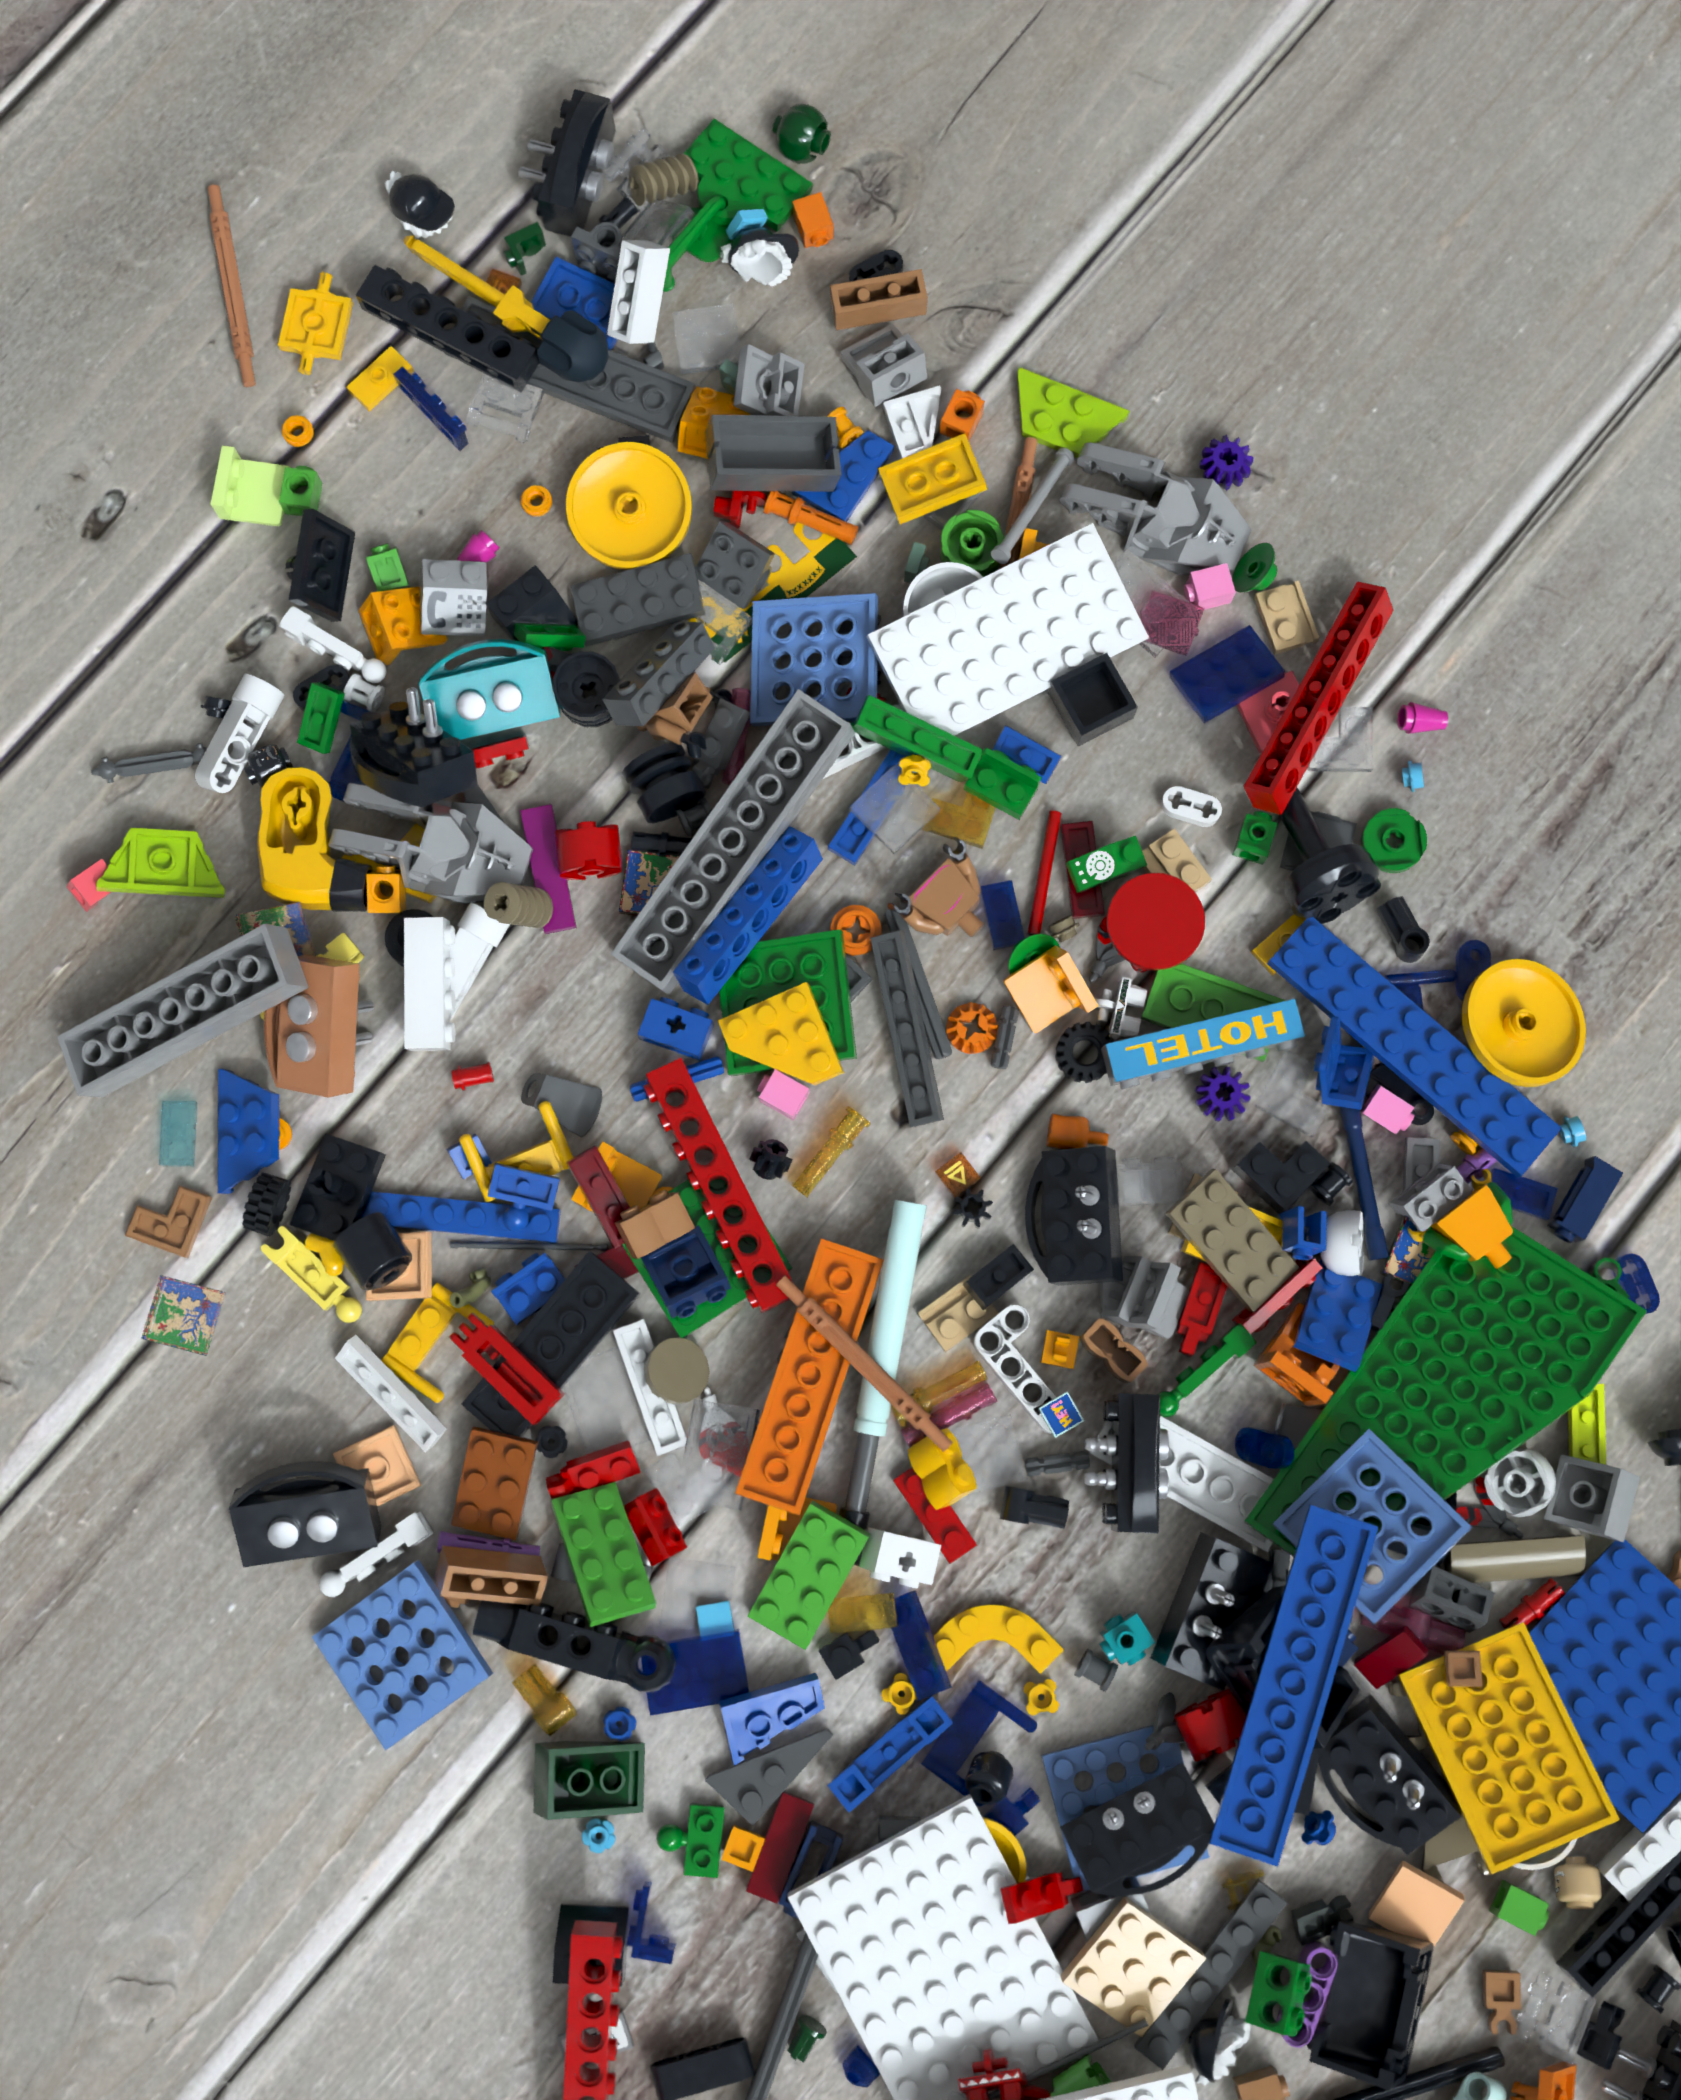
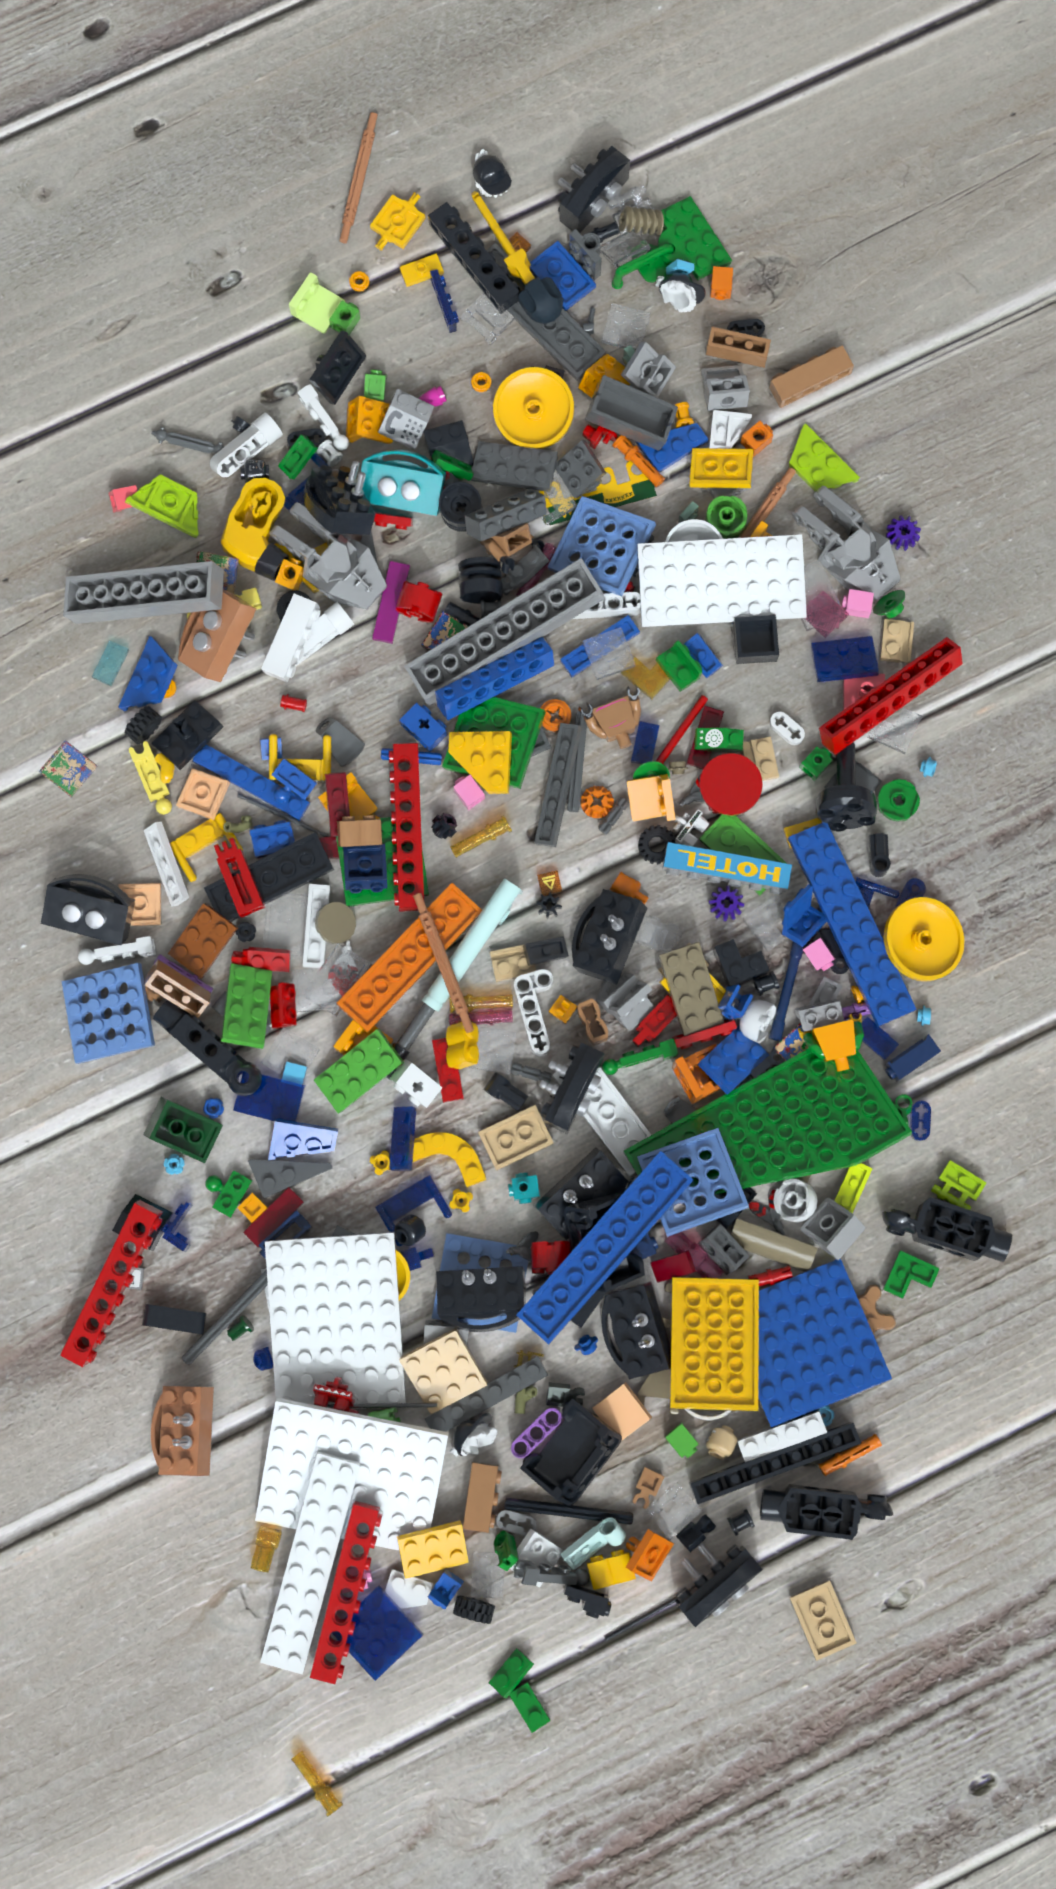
camera: 25 degrees right, 0 degrees up
medium nougat tile [125,1185,212,1258] -> none
black piece [333,1212,412,1291] -> none
dark tan piece [484,882,553,928] -> none
dark green bracket [503,221,546,276] -> none
clear yellow piece [512,1663,577,1736] -> none
white brick [607,240,670,344] -> none
dark green plant [772,104,831,164] -> none
black plate [818,1628,880,1680] -> none
blue slope [827,1696,953,1813] -> none
clear yellow plate [828,1592,897,1633] -> none
green panel [850,695,983,782] -> none
yellow plate [898,755,931,786] -> none
light grey bar [991,448,1074,564] -> none
red hinge [1000,1872,1084,1924] -> none
tile [1038,1392,1084,1438] -> none
dark grey bush [1074,1649,1118,1692] -> none
clear blue plate [1235,1427,1294,1469] -> none
green brick [1245,1951,1312,2036] -> none
dark pink cone [1397,702,1448,734] -> none
medium nougat tile [1444,1651,1483,1687] -> none
none -> tan plate [478,1105,554,1171]
none -> medium nougat brick [769,345,854,408]

